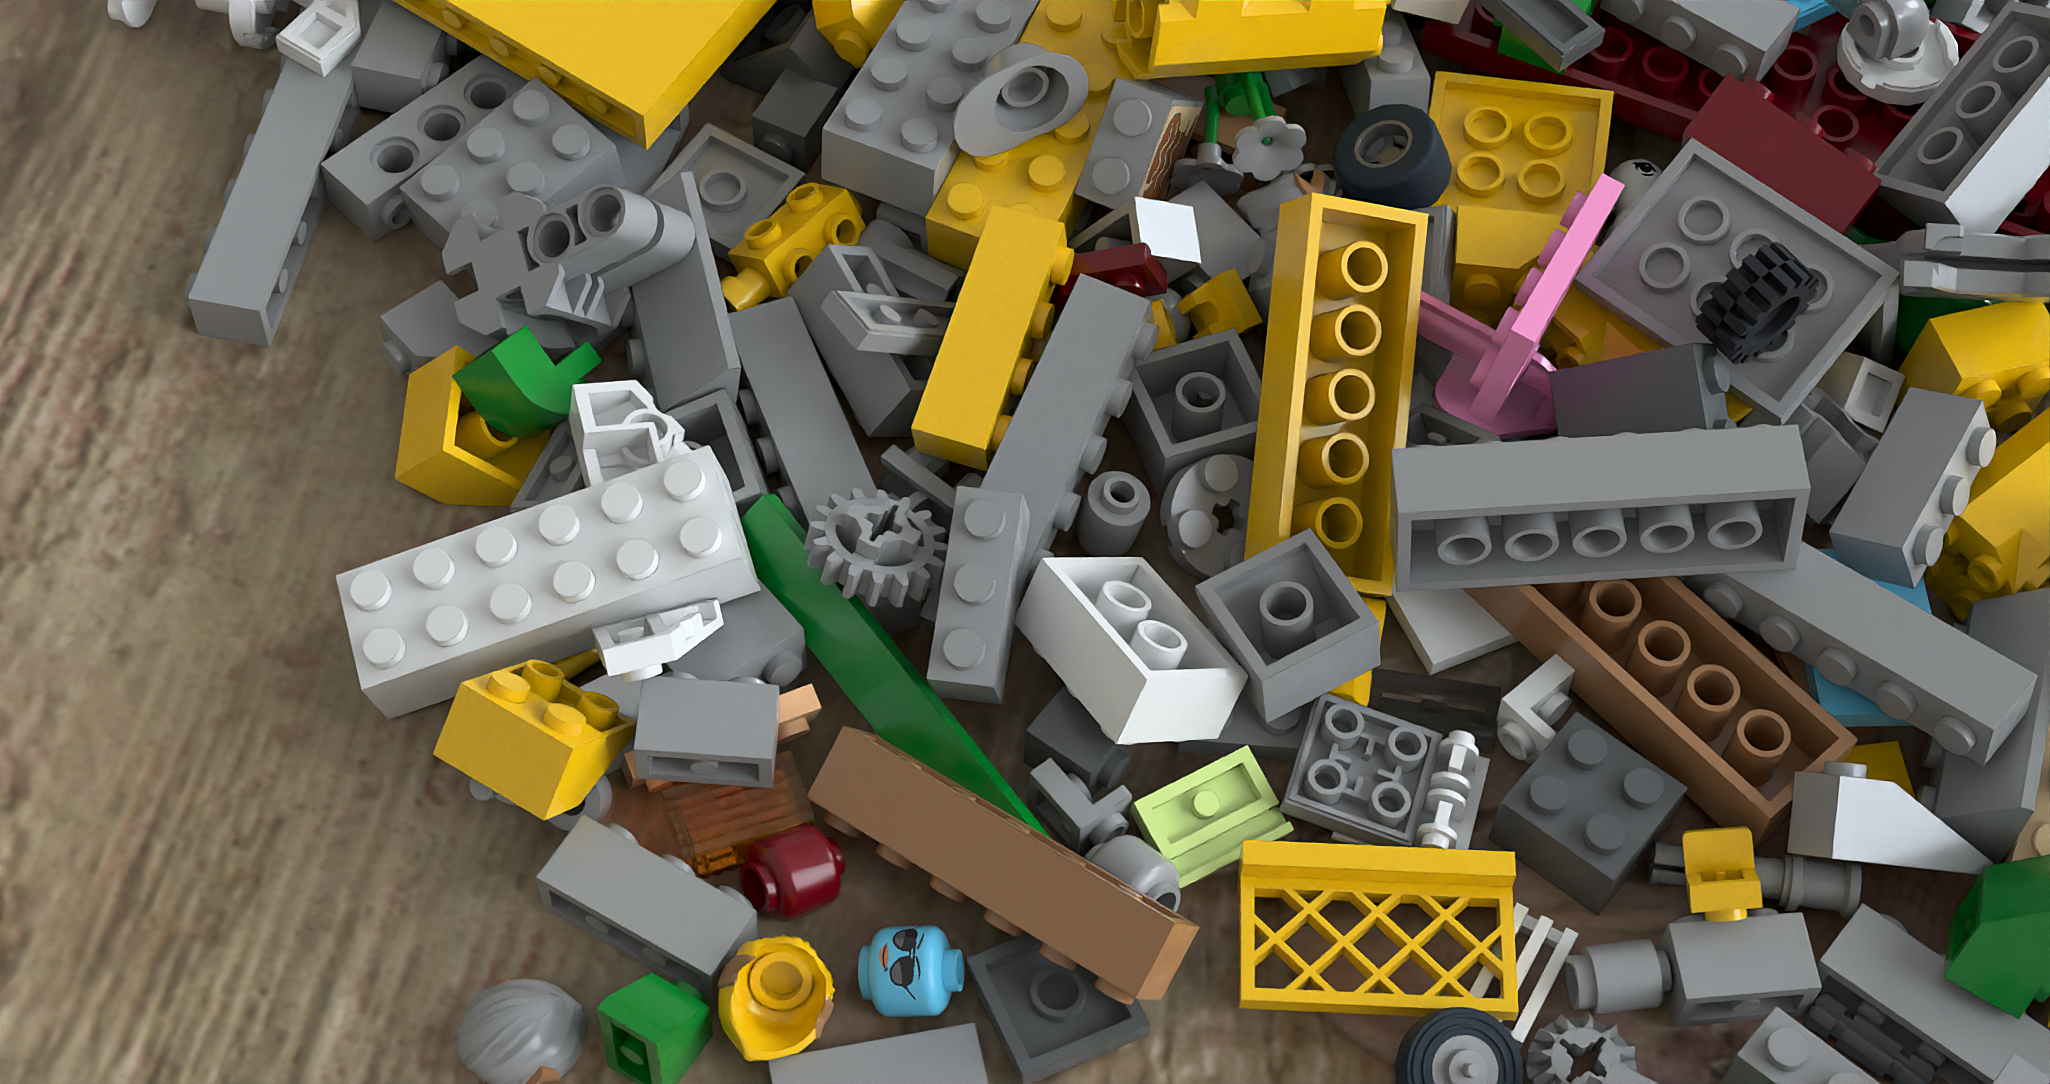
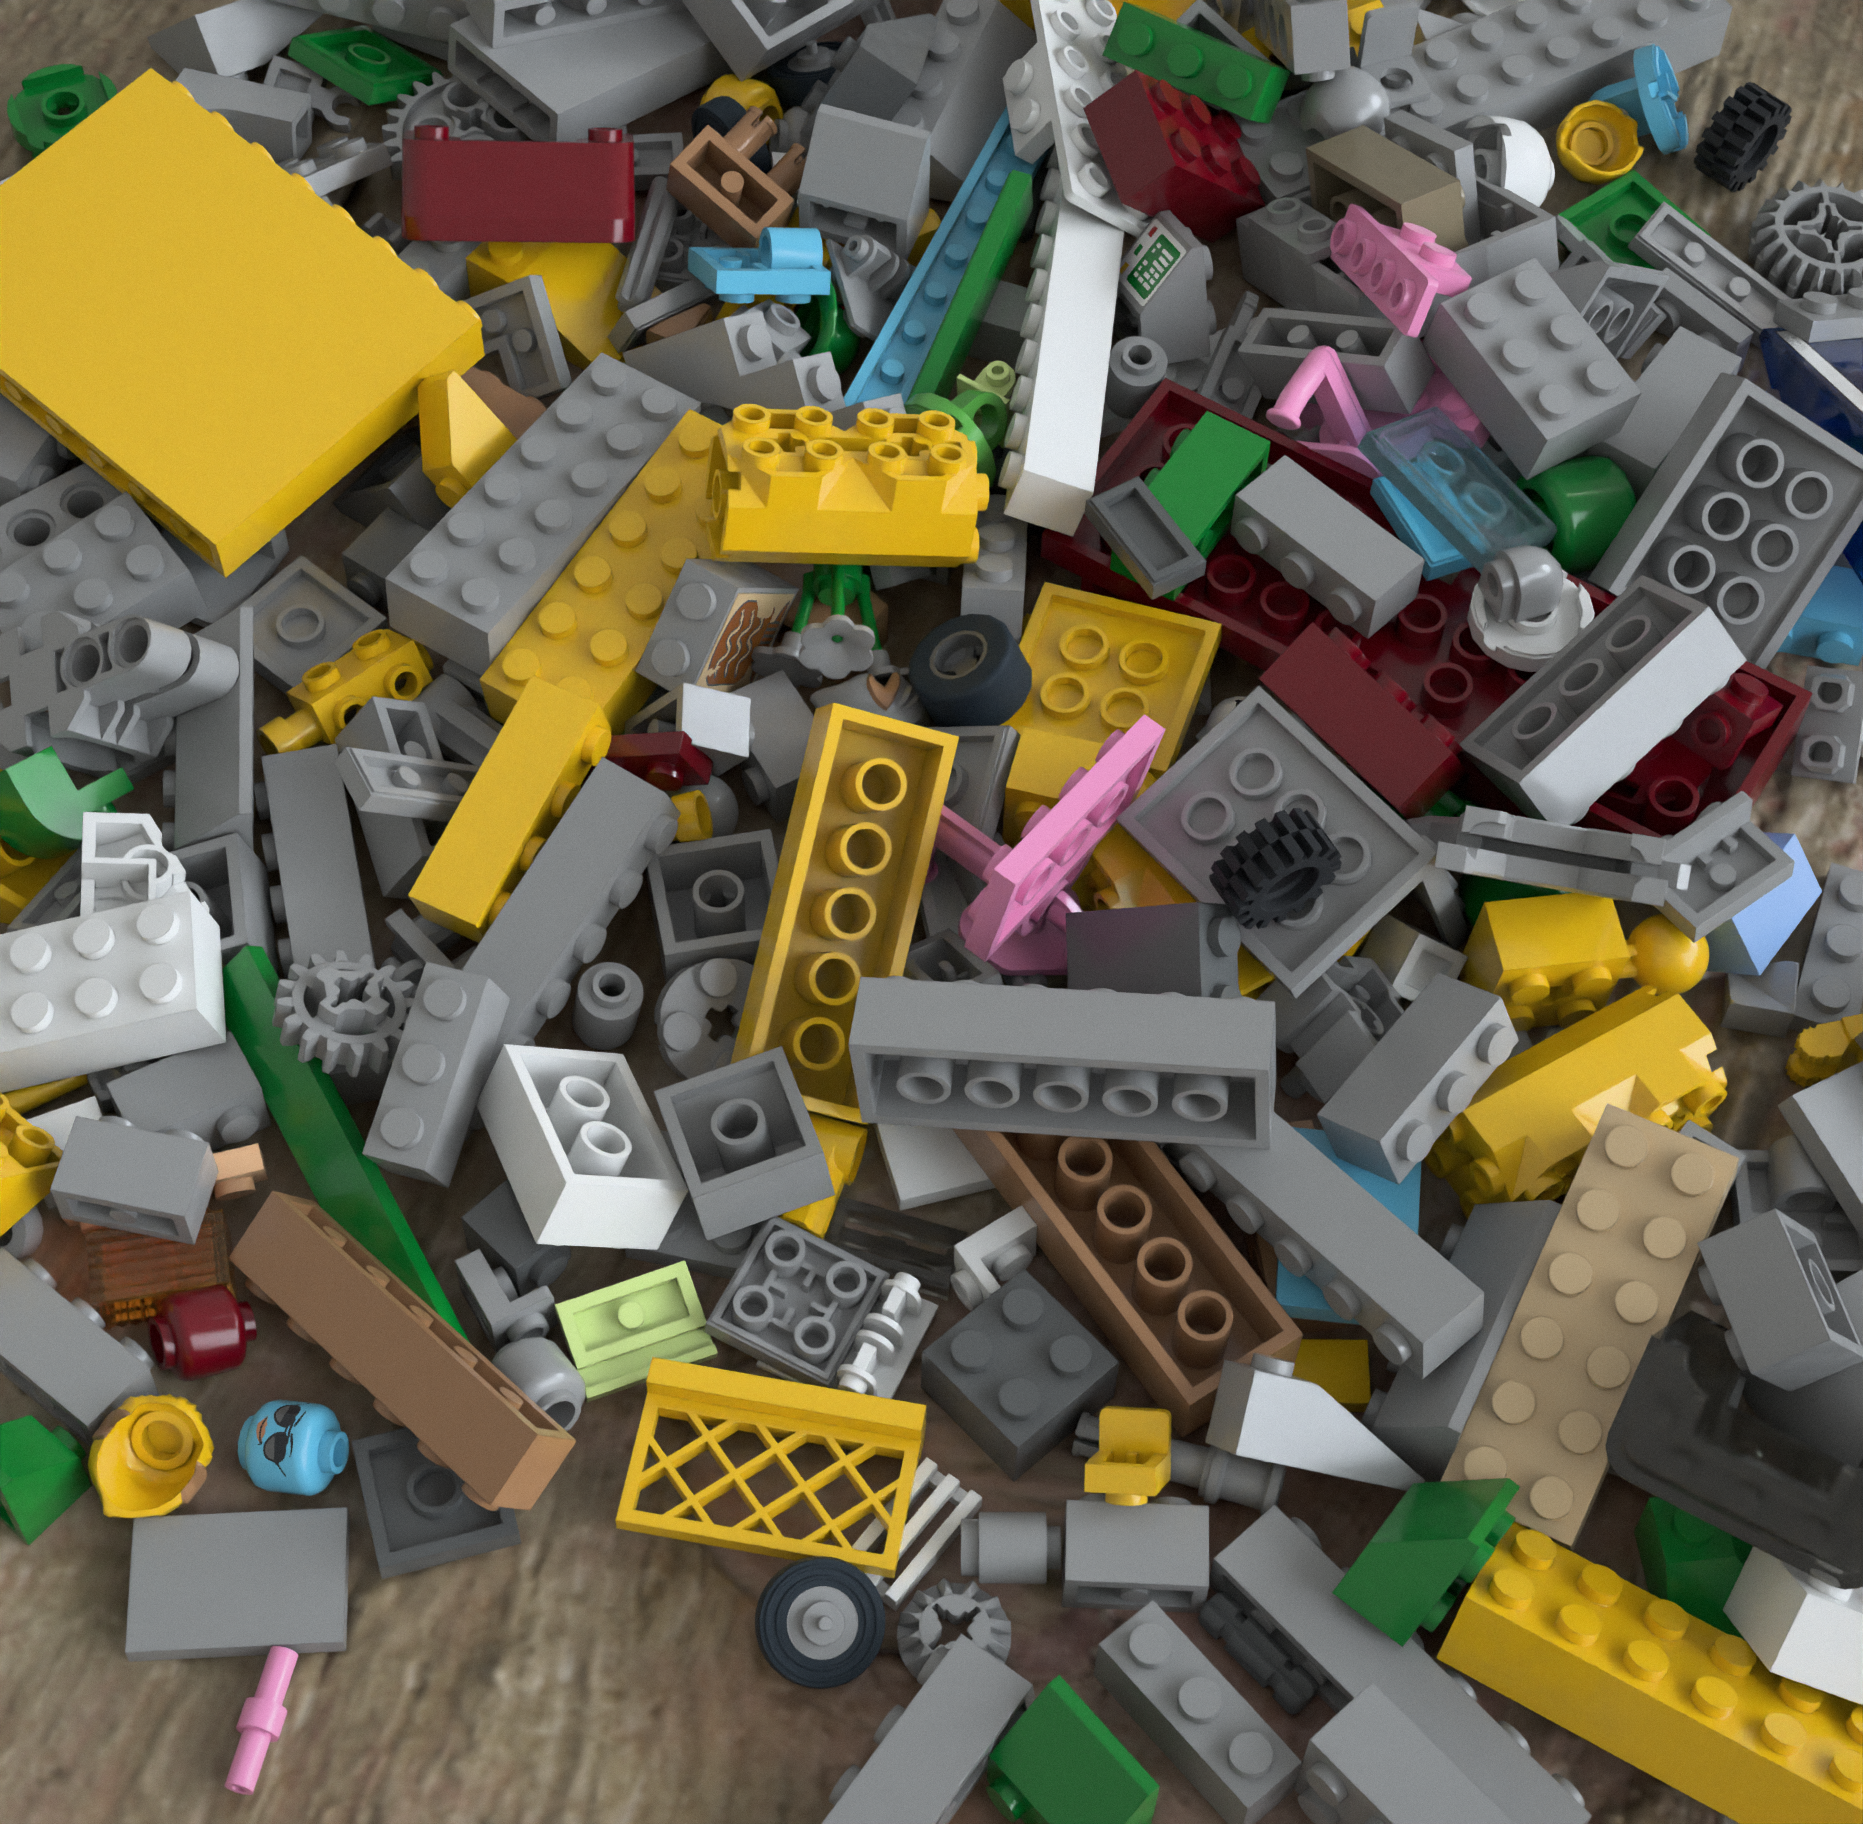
camera: 10 degrees right, 0 degrees up
white wing [592,597,724,682] -> none
light grey piece [952,42,1089,157] -> none
yellow tile [1176,268,1263,339] -> none

